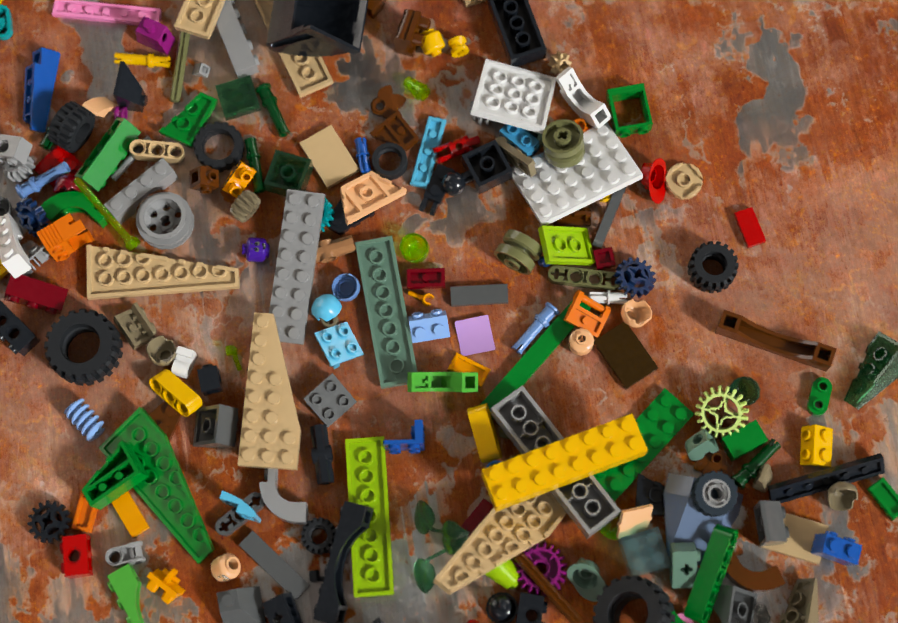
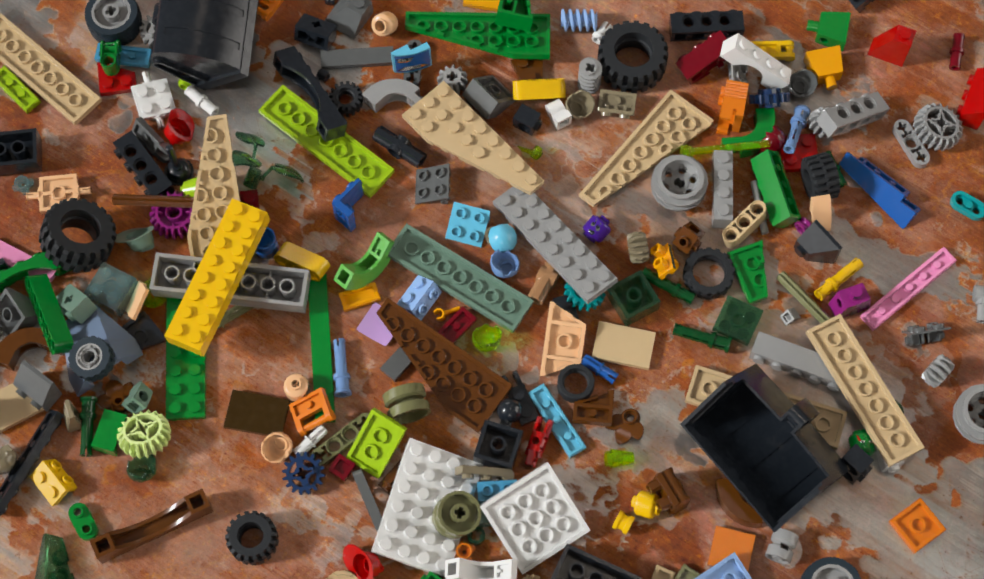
camera: 130 degrees right, 5 degrees down
none -> reddish brown wing [376,297,513,434]
none -> light grey gear [437,64,468,95]
none -> light grey piece [578,57,602,94]
none -> white pin [592,21,613,44]

